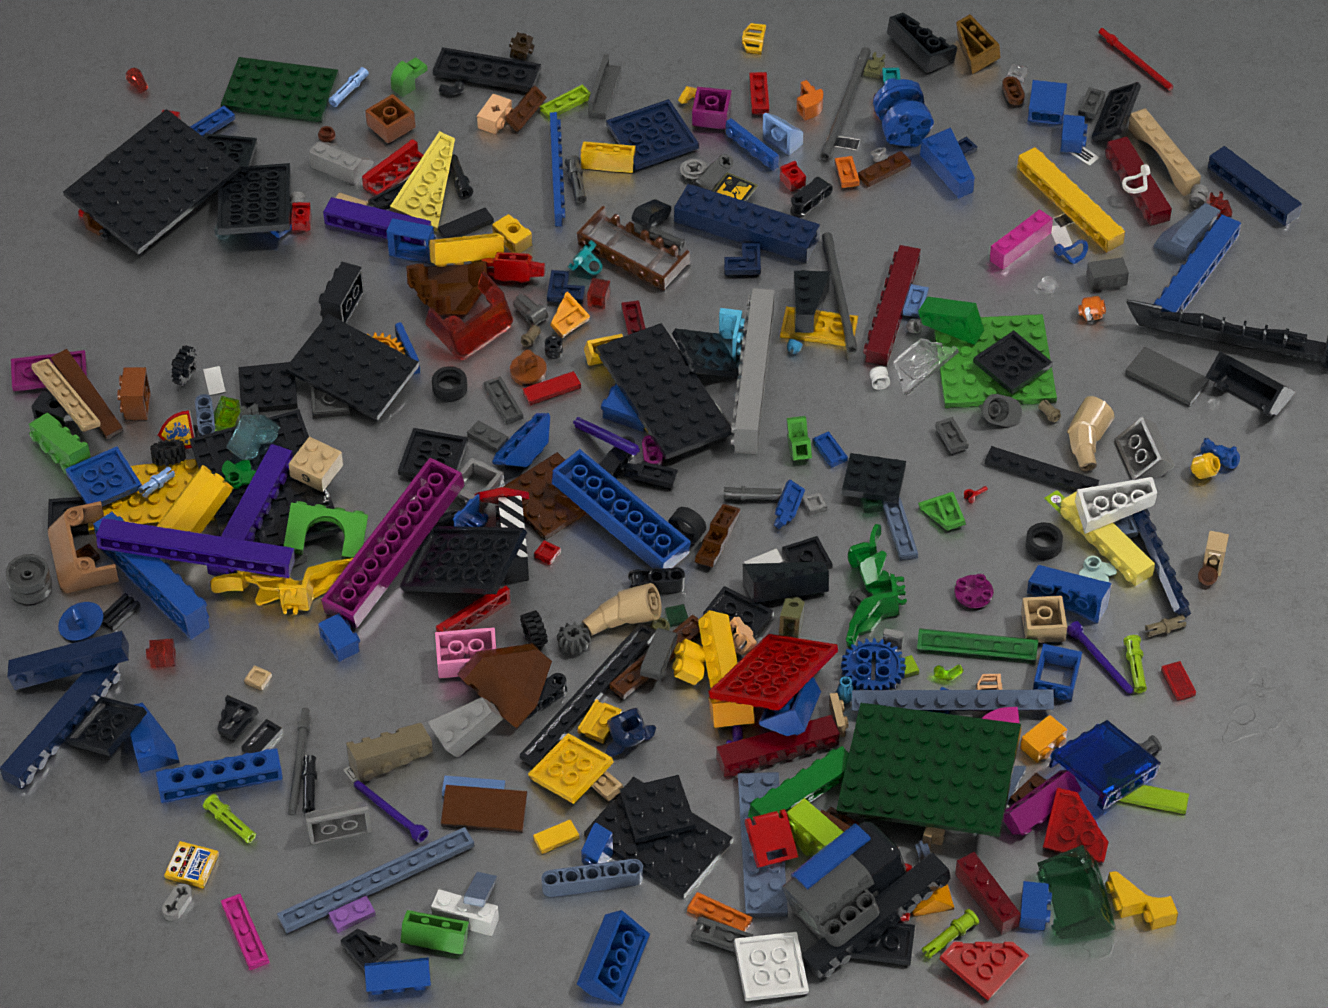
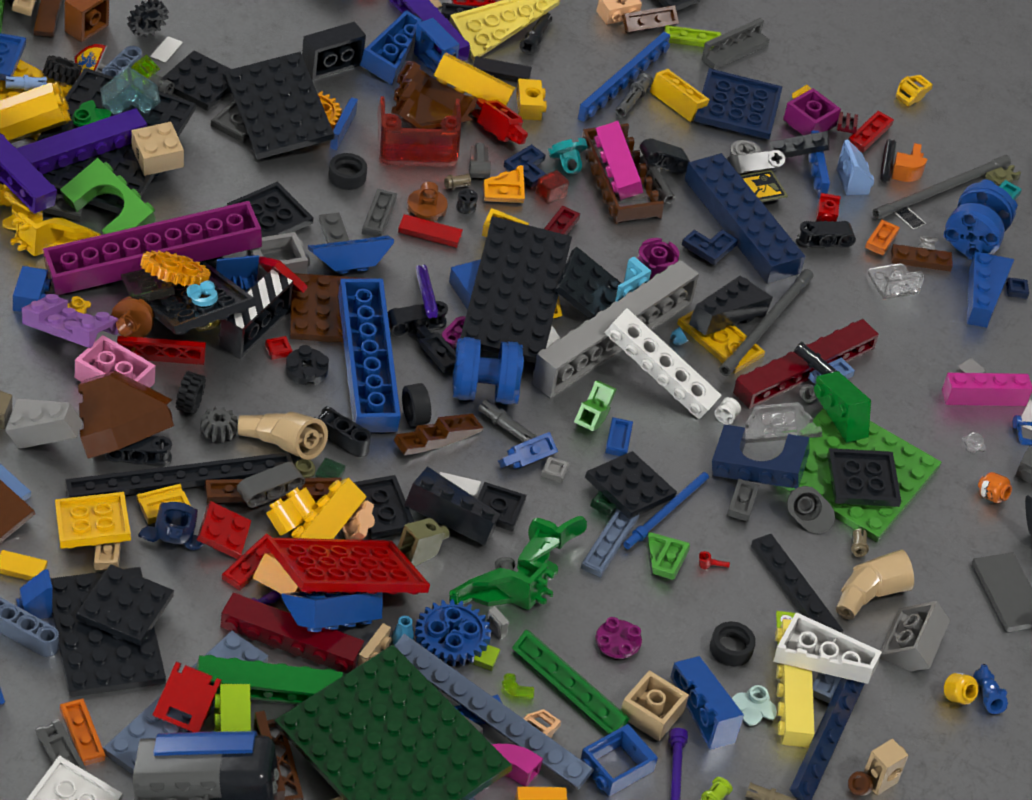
camera: 30 degrees right, 5 degrees down
none -> medium lavender piece [22,294,118,348]
none -> yellow plate [68,296,91,314]
none -> dark orange tile [111,297,154,338]
none -> clear smoke plate [121,269,175,303]
none -> light orange gear [140,250,211,287]
none -> medium azure piece [187,280,218,306]
none -> red plate [196,501,251,560]
none -> red tile [222,533,273,591]
none -> black plate [286,345,329,385]
none -> blue wedge [360,10,422,85]
none -> blue piece [452,337,524,405]
none -> dark pink brick [594,121,643,200]
none -> white brick [604,308,722,419]
none -> blue bar [623,472,709,549]
none -> magenta brick [637,238,680,280]
none -> dark blue arch [712,424,810,489]
none -> black plate [770,131,829,158]
none -> black pin [793,341,837,375]
none -> dark red tile [837,111,858,134]
none -> clear bracket [868,264,925,300]
none -> black axle [880,139,896,182]
none -> light grey tile [956,358,986,373]

